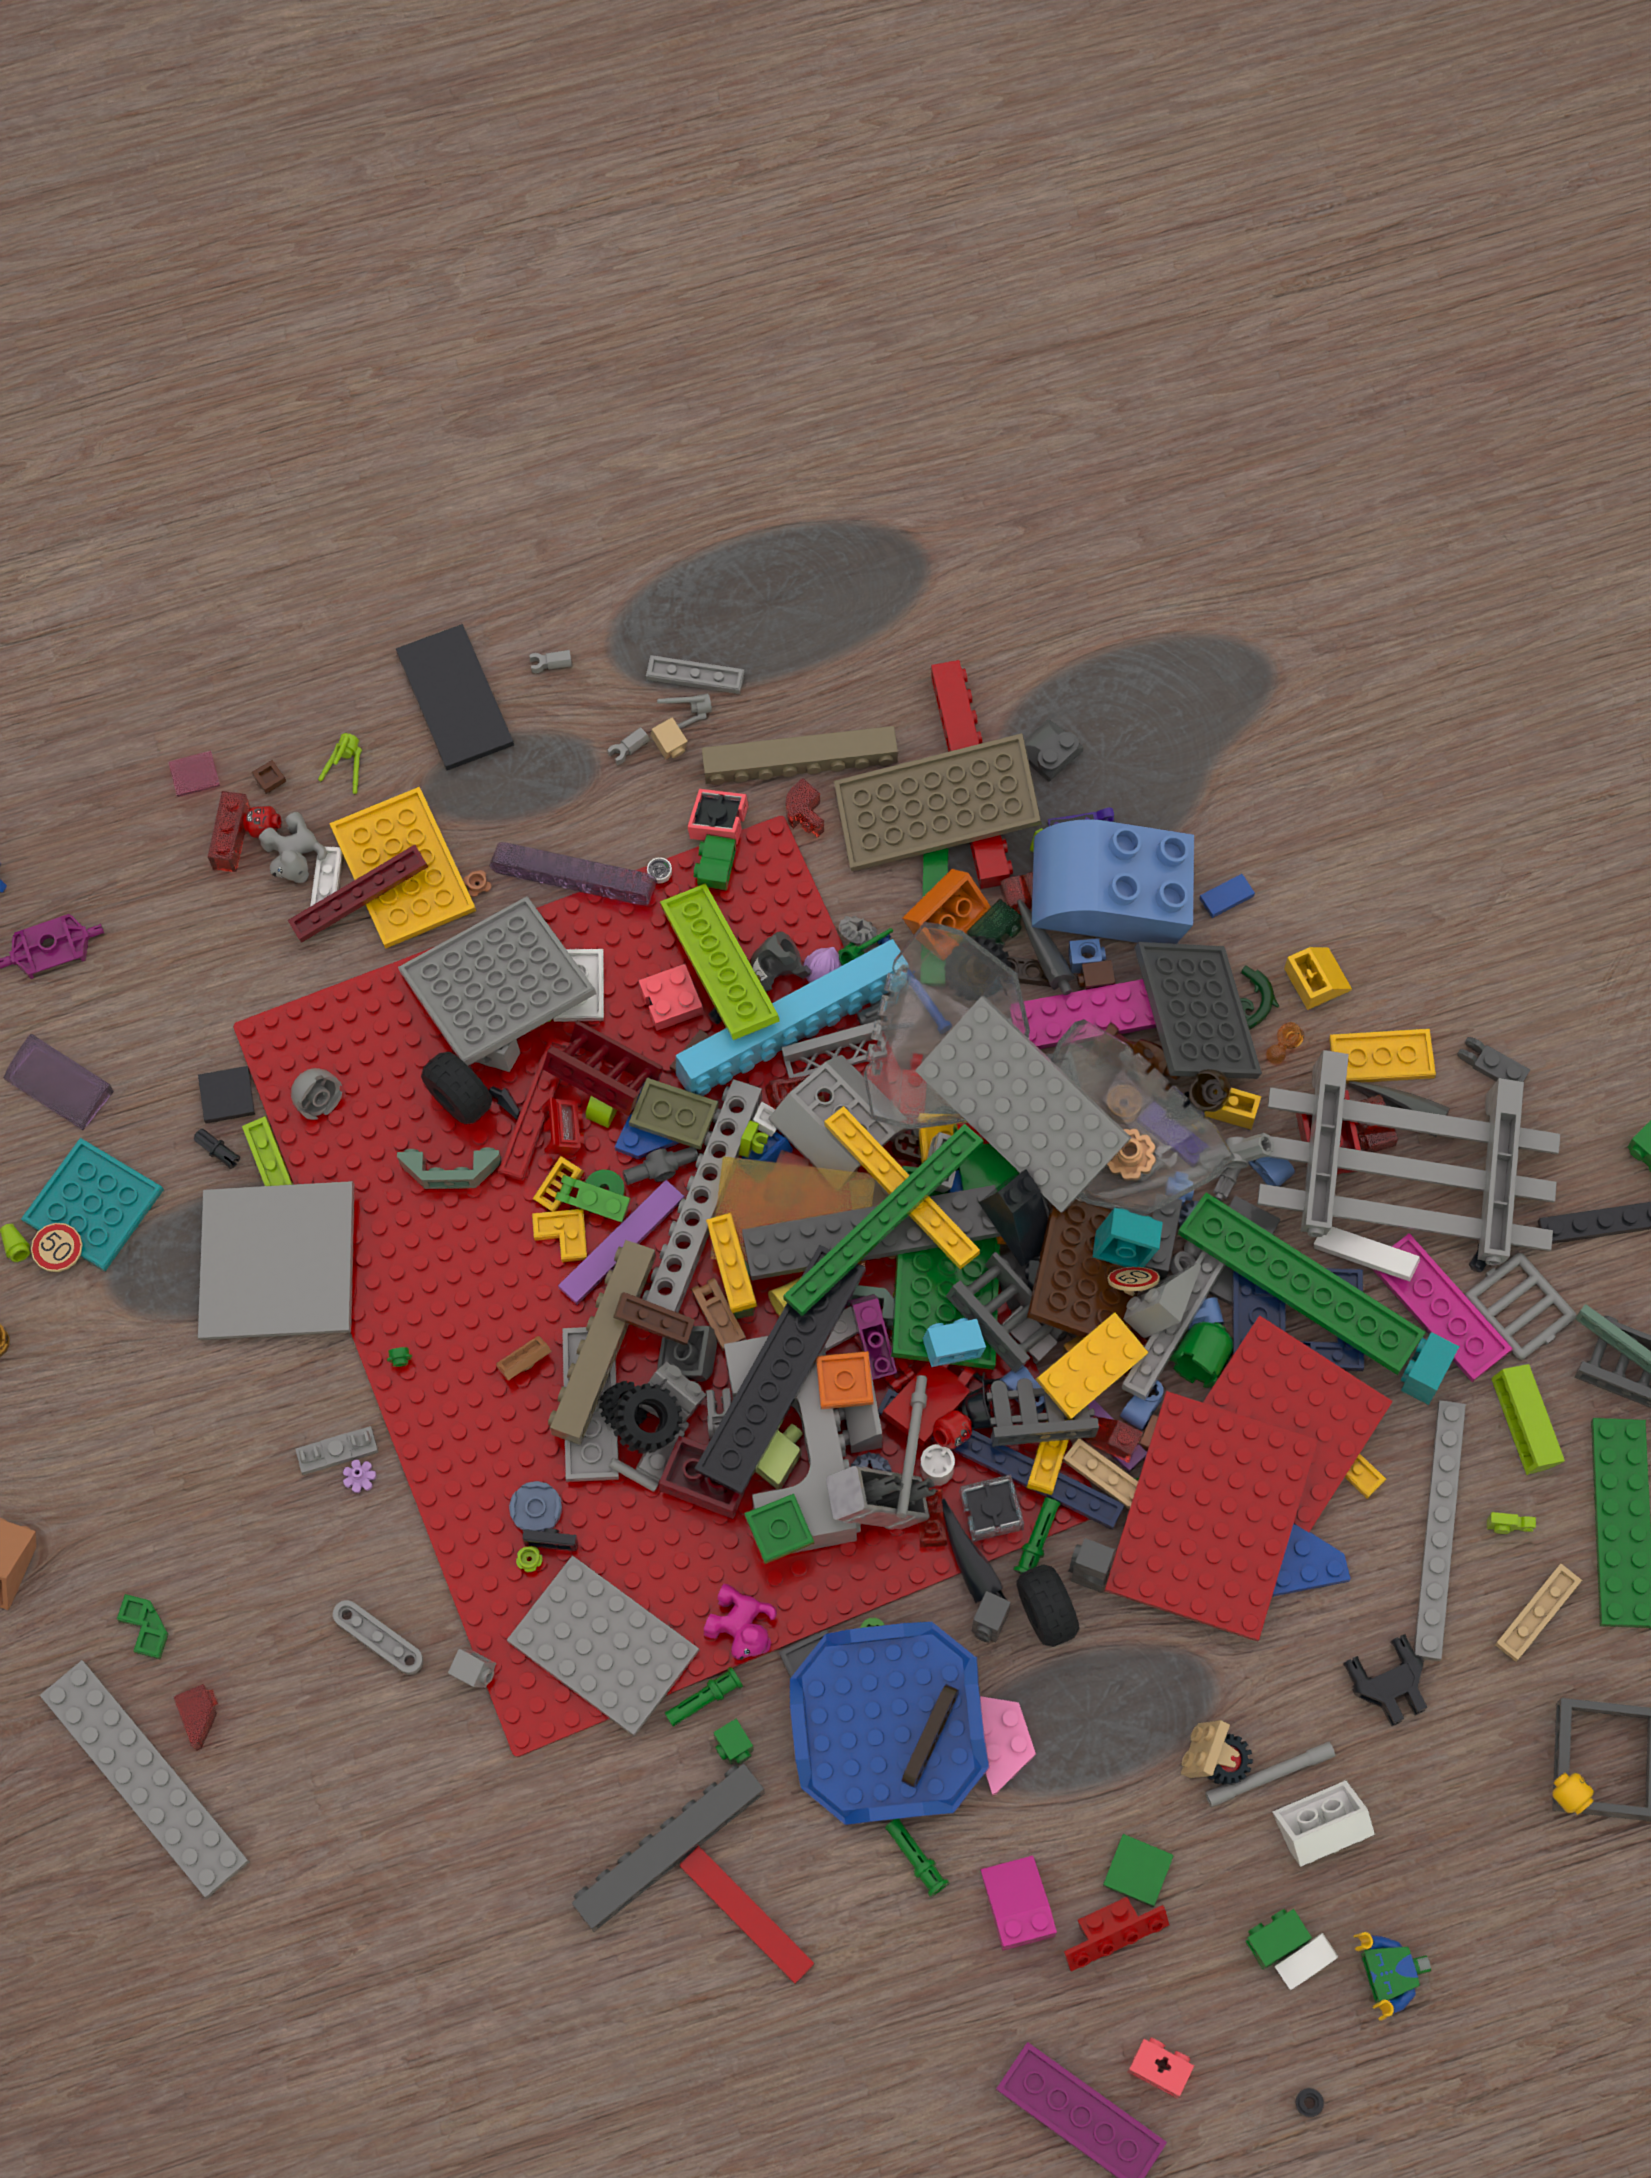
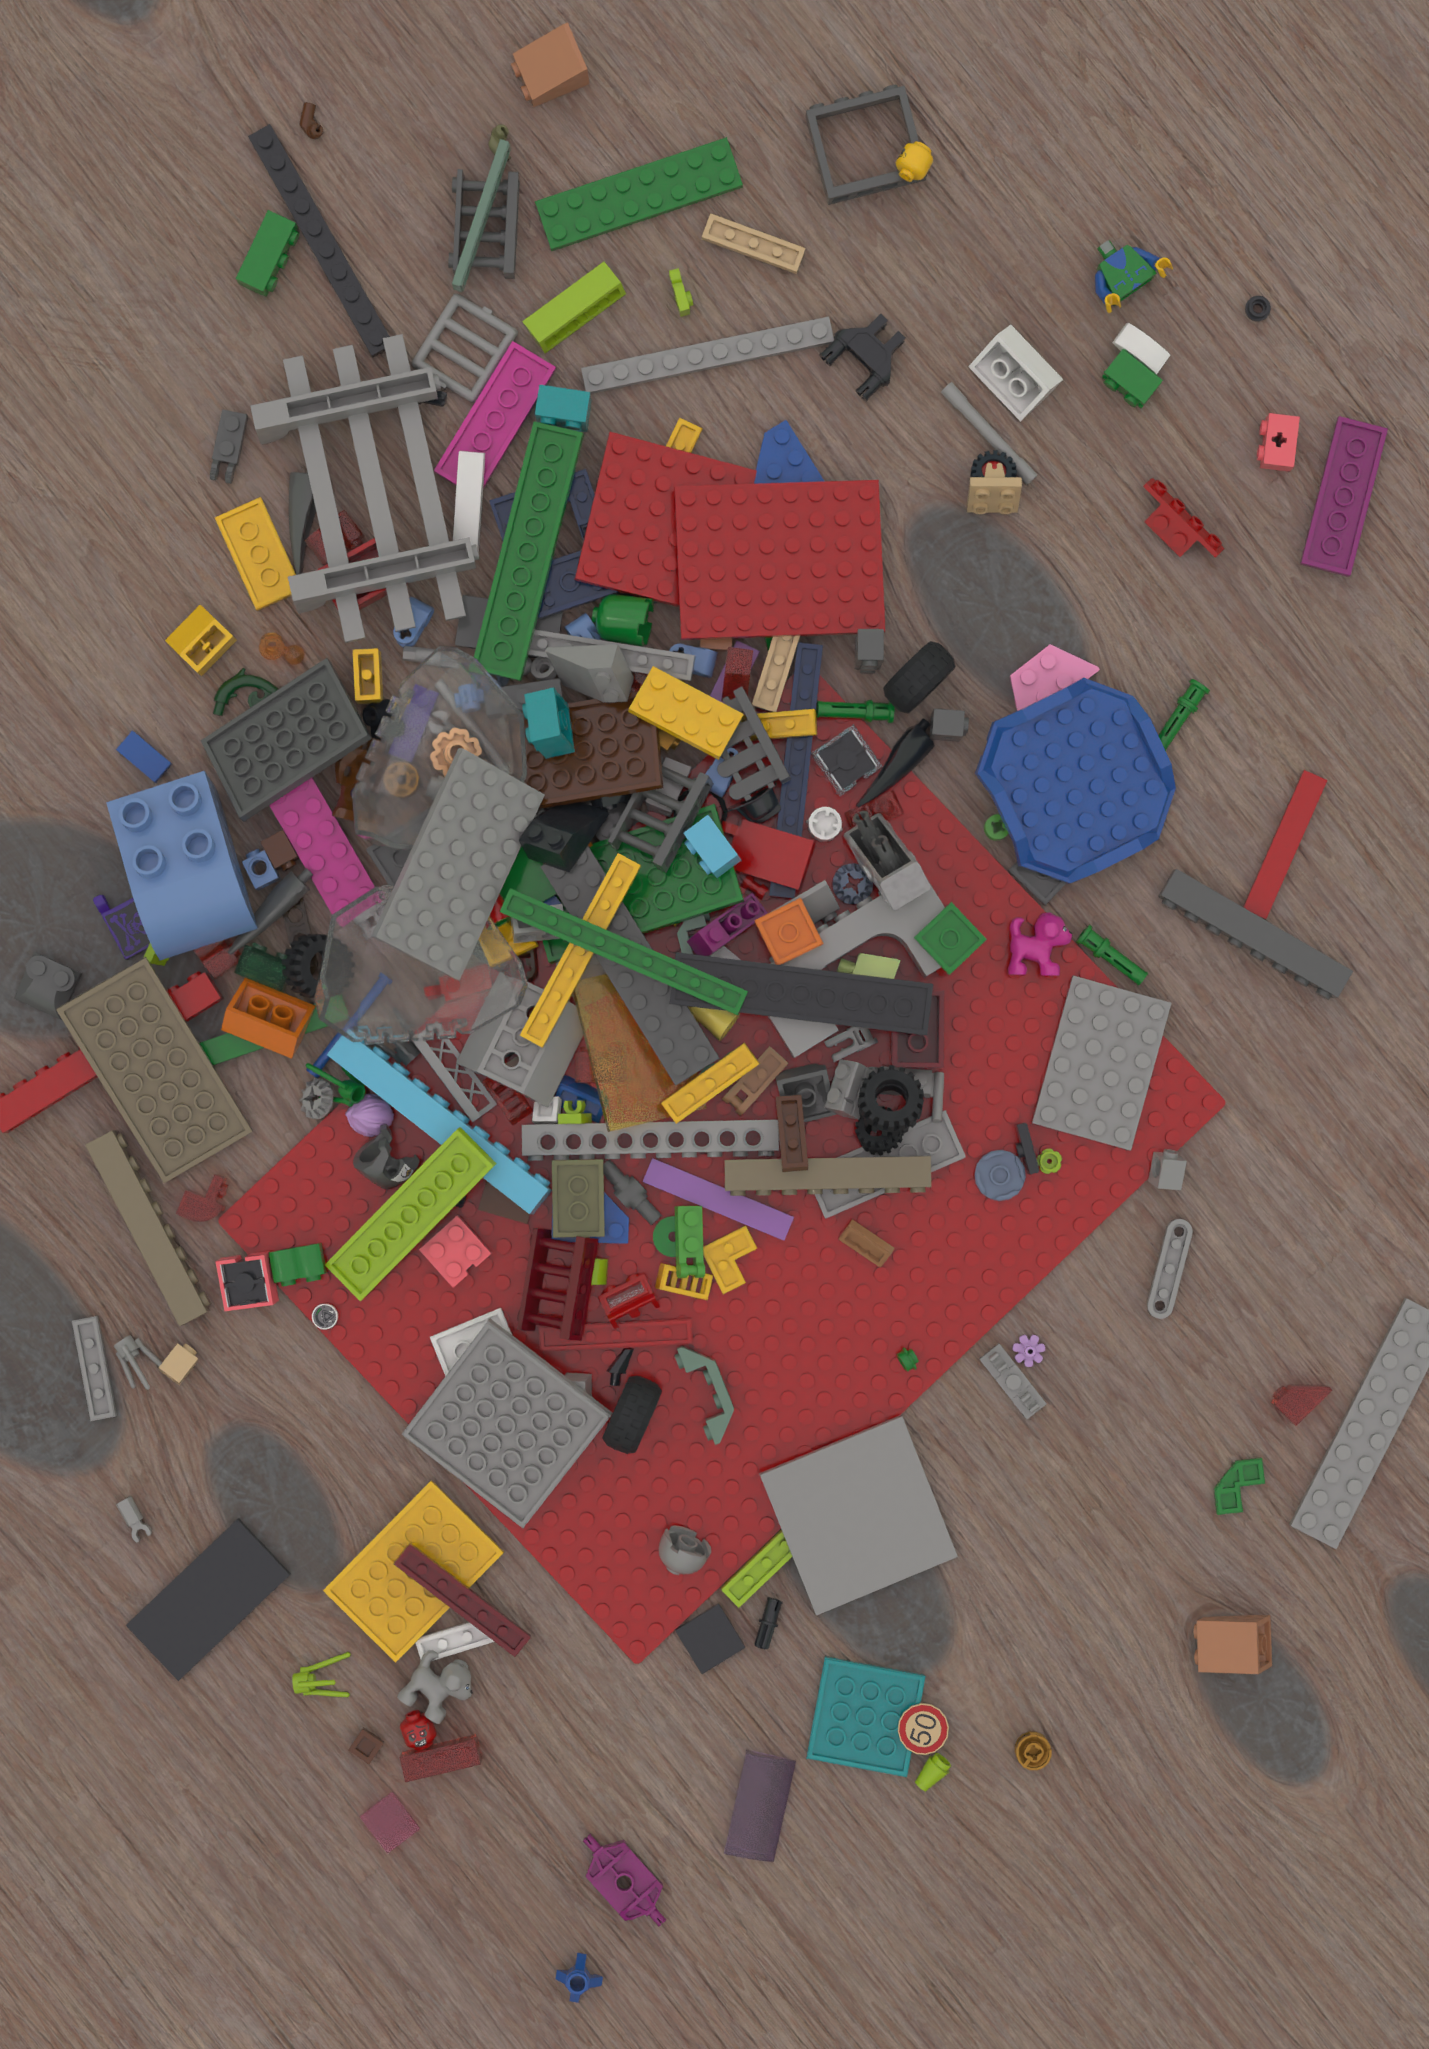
camera: 115 degrees left, 20 degrees up
nougat plate [463,870,492,897] -> none
clear purple beam [489,842,657,905] -> none
light grey bar [607,727,650,765] -> none
green brick [713,1718,754,1765] -> none
light grey bar [896,1375,927,1518] -> none
dark brown beam [902,1684,959,1788] -> none
red head [933,1410,972,1449] -> none
dark pink slope [980,1856,1057,1951] -> none
green tile [1103,1834,1174,1908] -> none
piece [1108,1267,1160,1296] -> none
dark brown helmet [1189,1069,1231,1112] -> none
light grey piece [1201,1133,1274,1173] -> none

